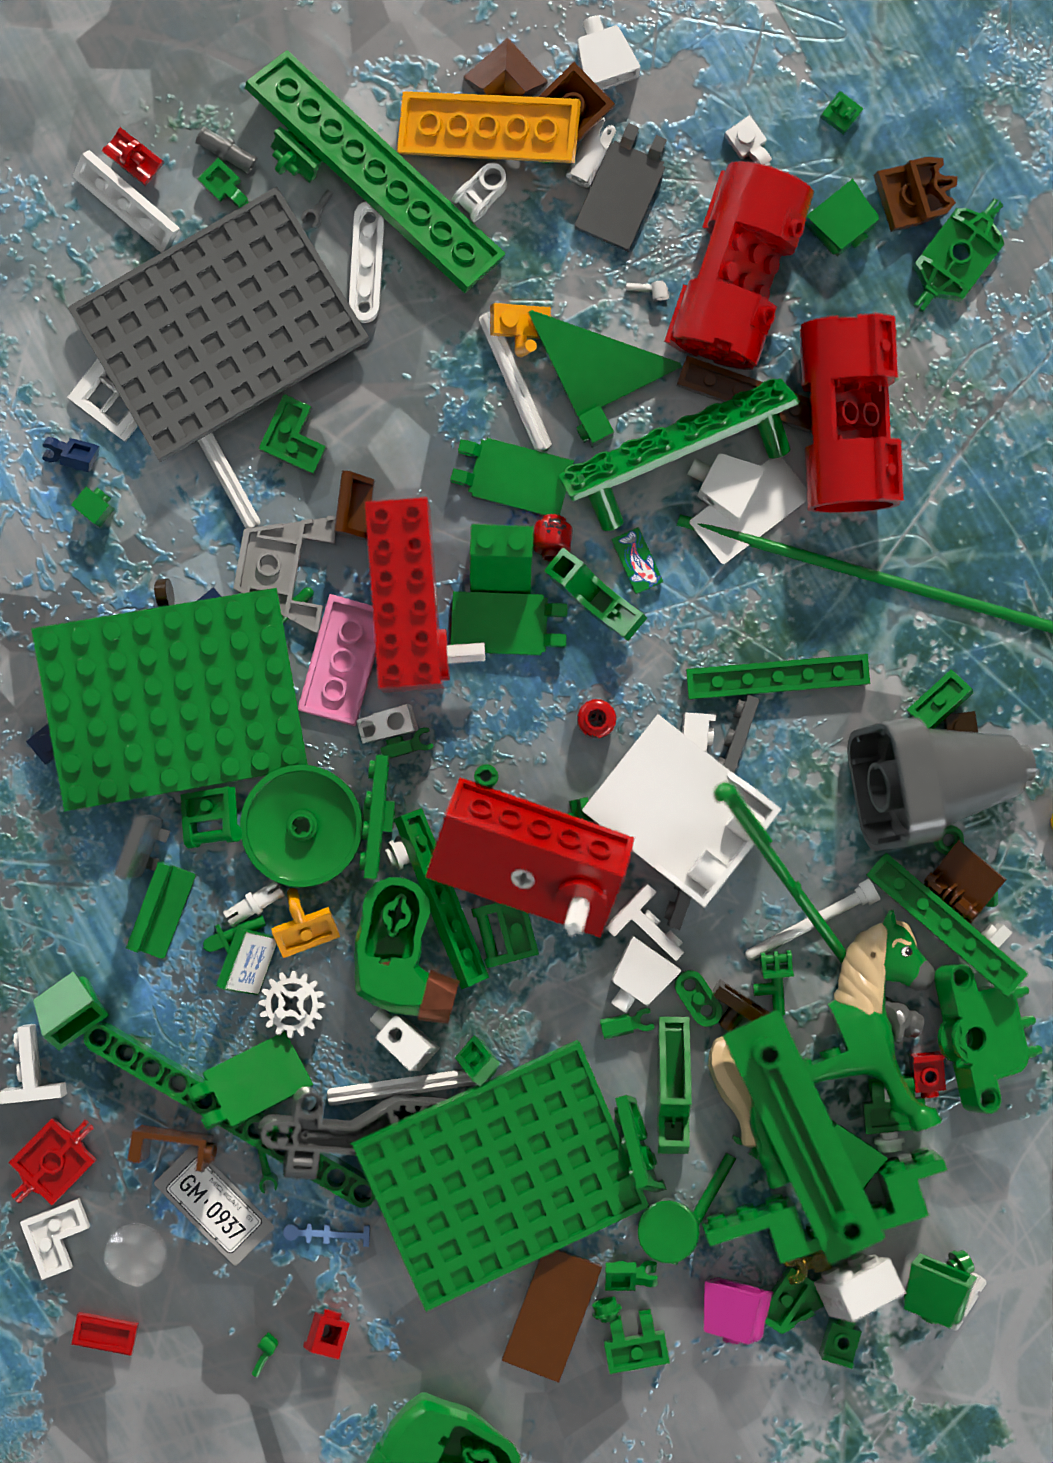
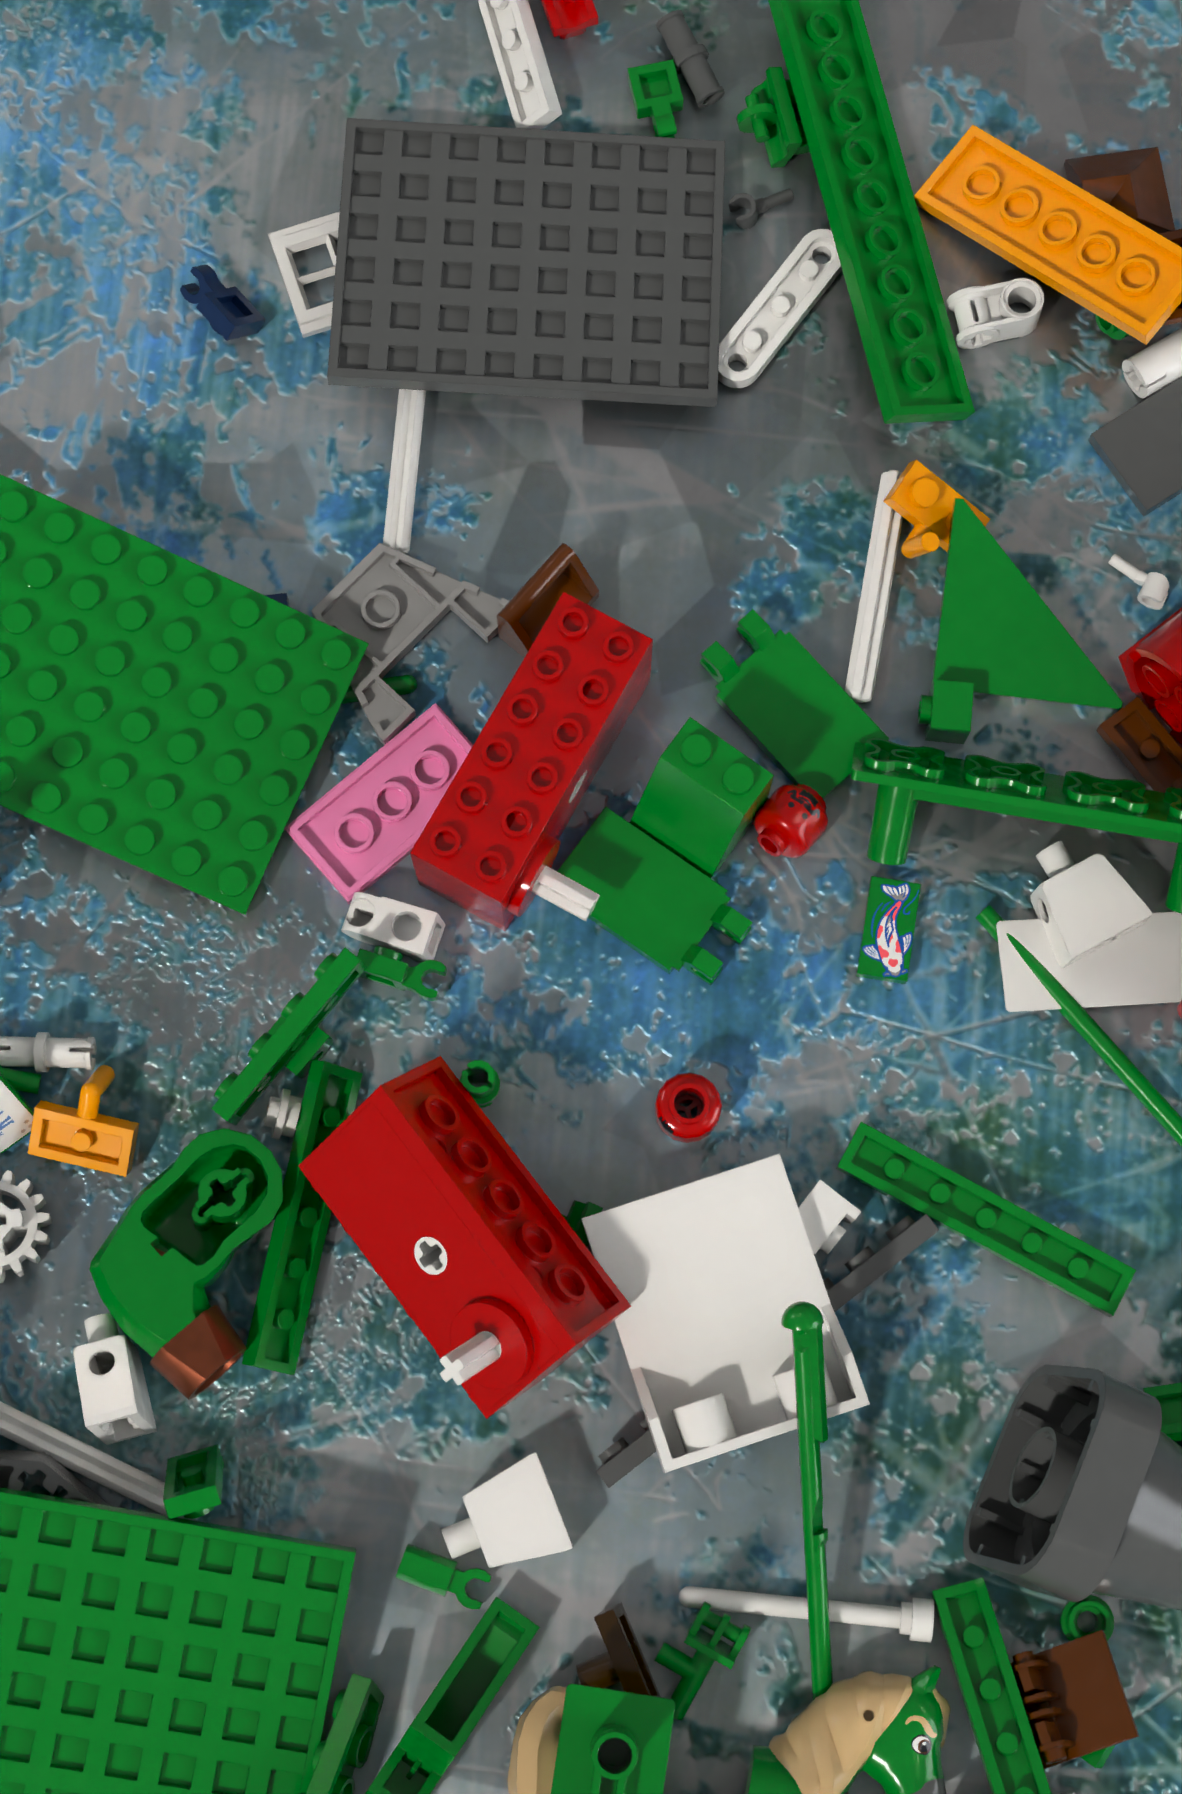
camera: 35 degrees right, 10 degrees down
green plate [71,486,115,527] -> none
dark brown tile [154,578,175,607] -> none
green plate [180,787,242,849] -> none
green dish [240,765,363,887] -> none
green plate [258,394,327,475] -> none
green plate [471,902,539,968] -> none
green arch [544,548,647,641] -> none
white bracket [605,883,684,961] -> none
green plate [674,970,722,1027] -> none

